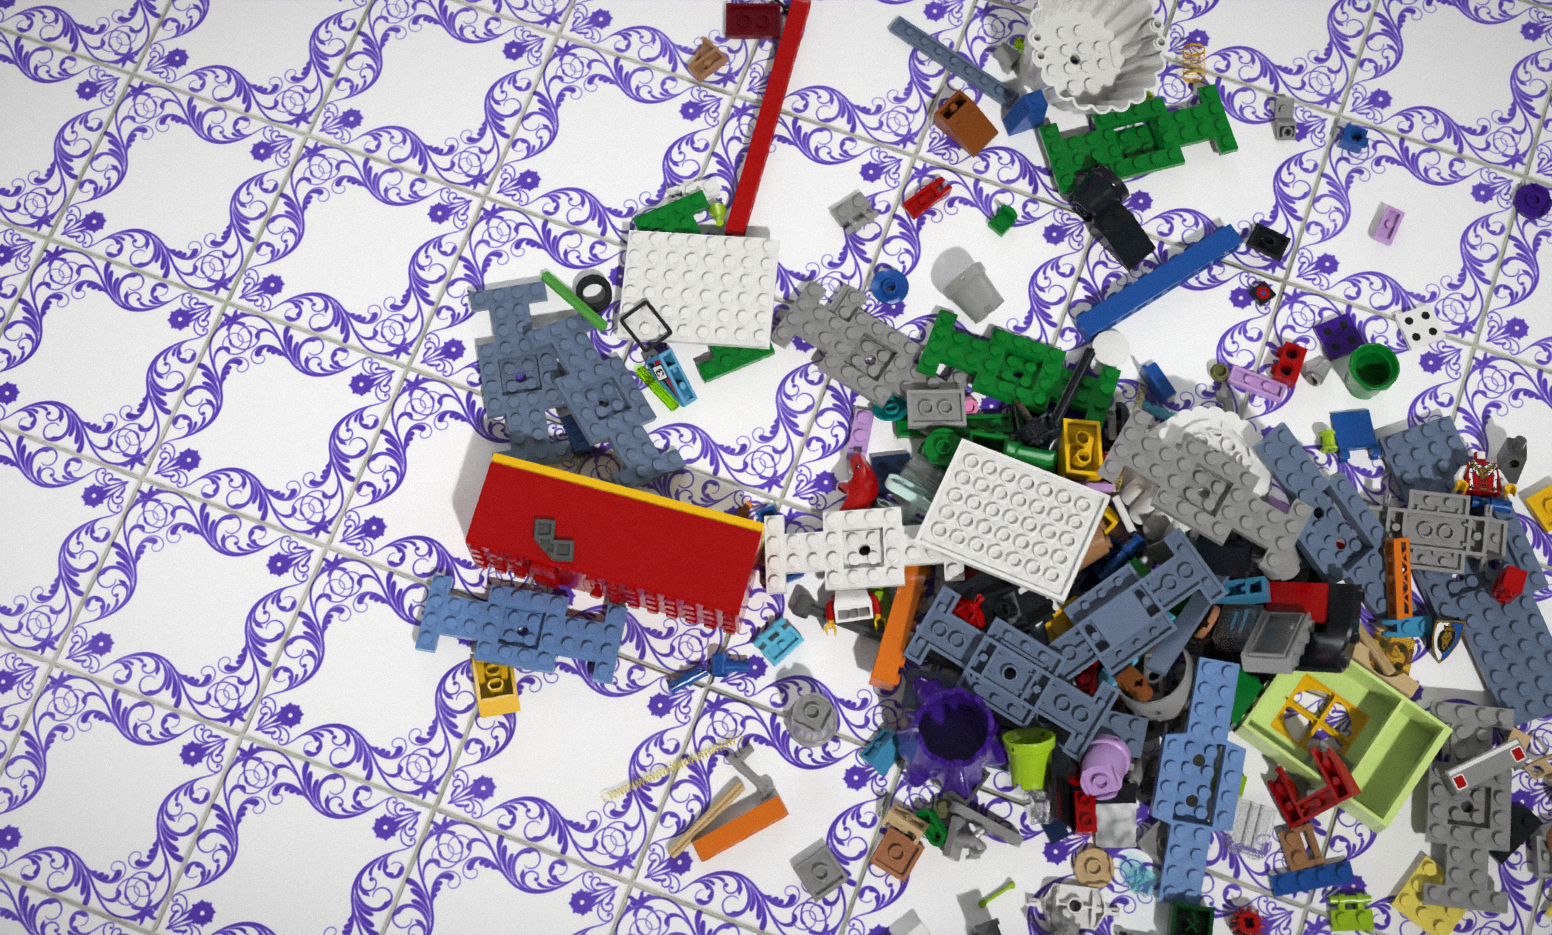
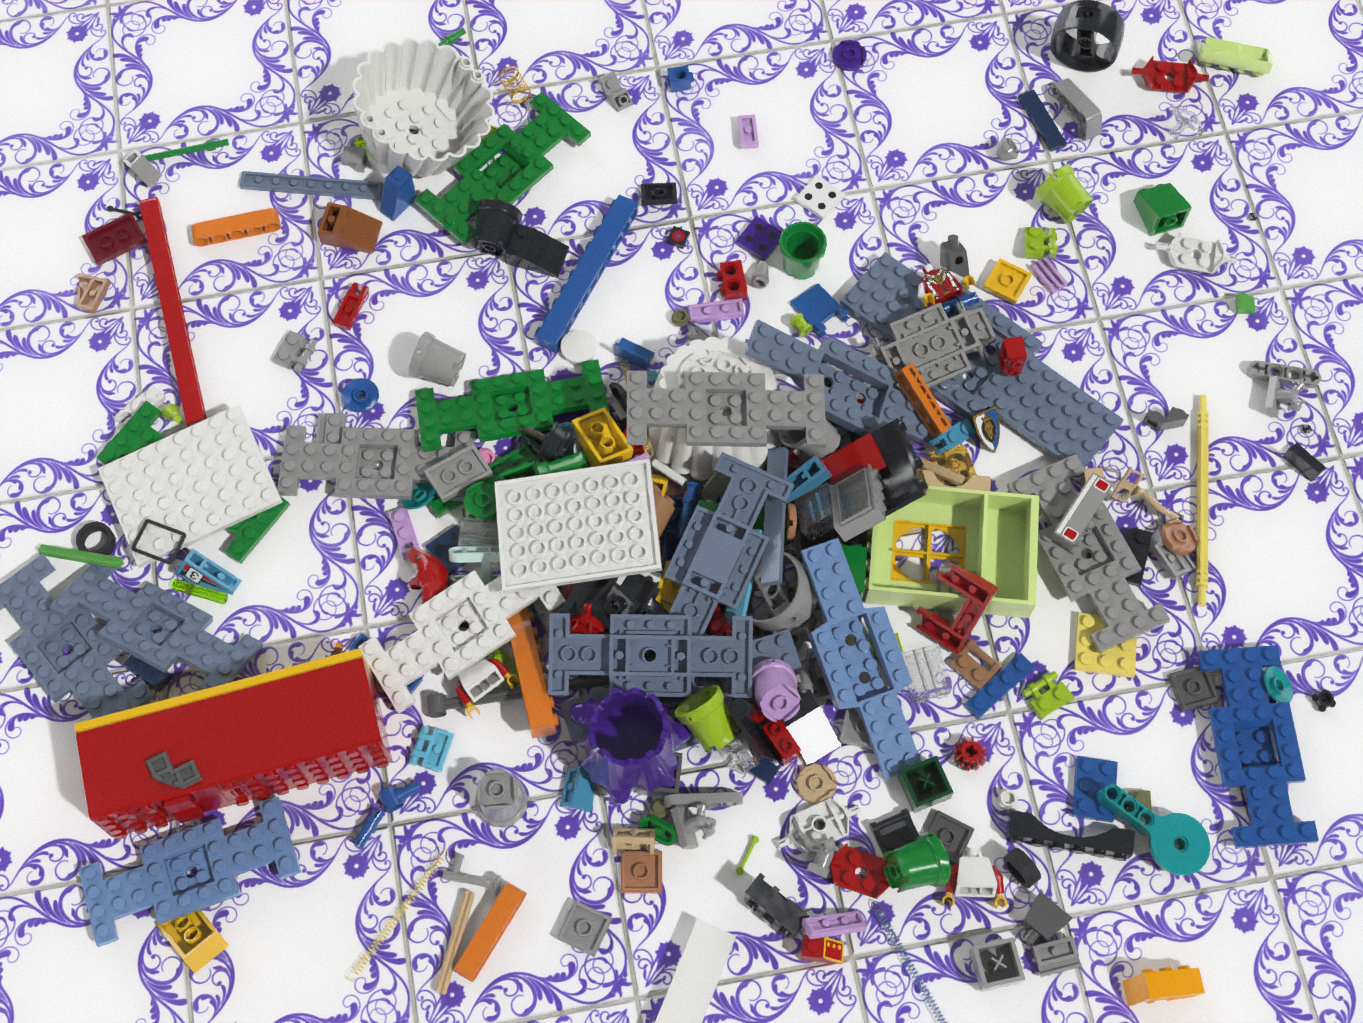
camera: 30 degrees left, 5 degrees down
green bracket [987,204,1018,238] -> none
black axle [1048,347,1096,428] -> none
dark orange piece [1114,664,1153,702] -> none
clear light blue brick [1125,864,1160,898] -> none
black panel [1196,534,1255,579] -> none
none -> orange beam [191,208,281,247]

